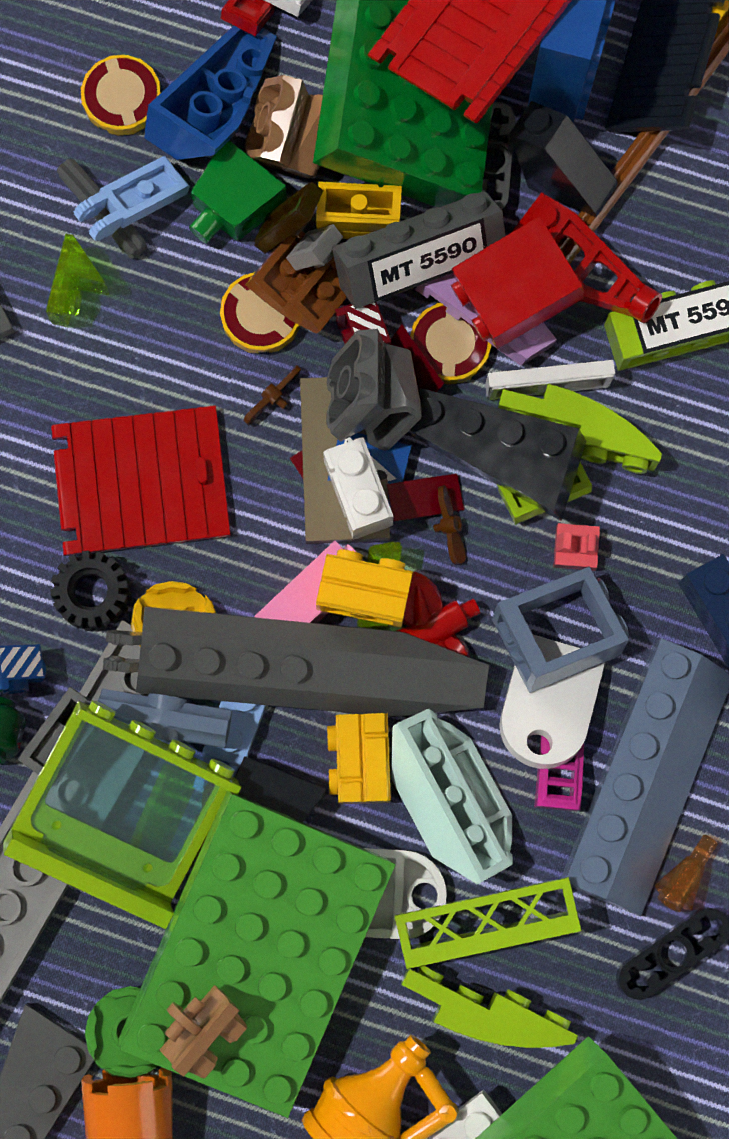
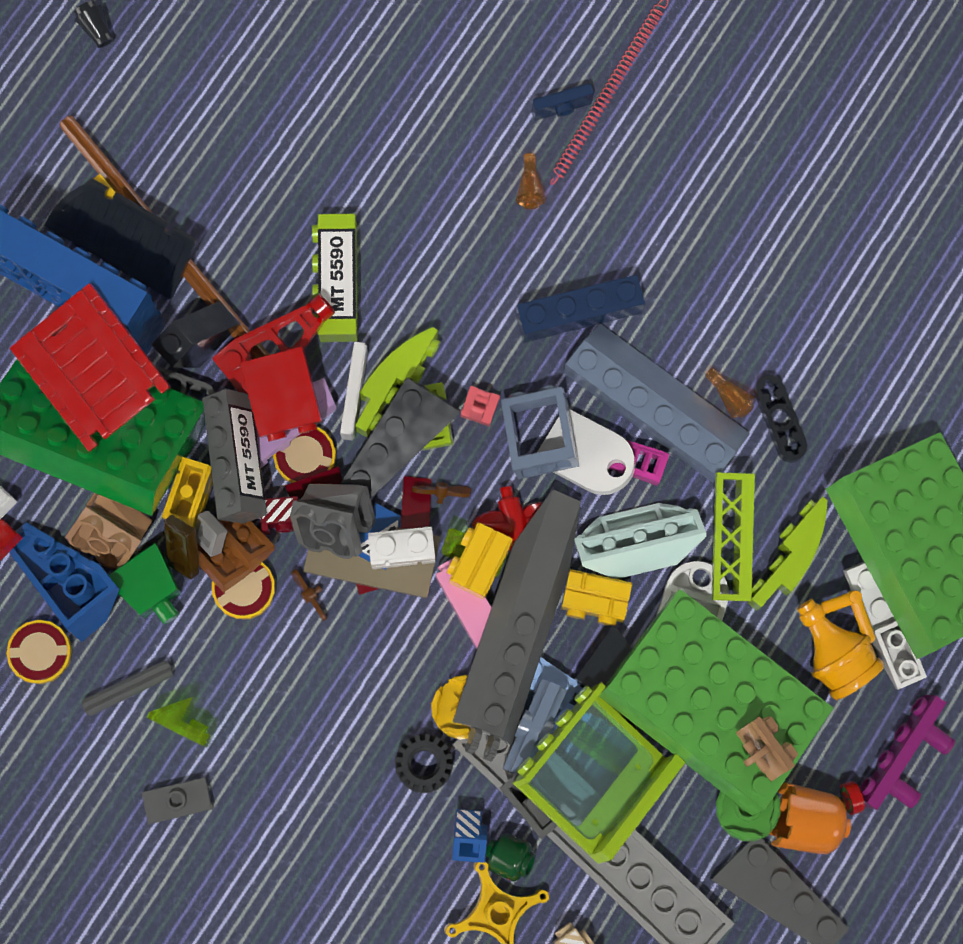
camera: 80 degrees left, 0 degrees up
red door [51,405,231,557] -> none
light blue hinge [73,156,190,241] -> none

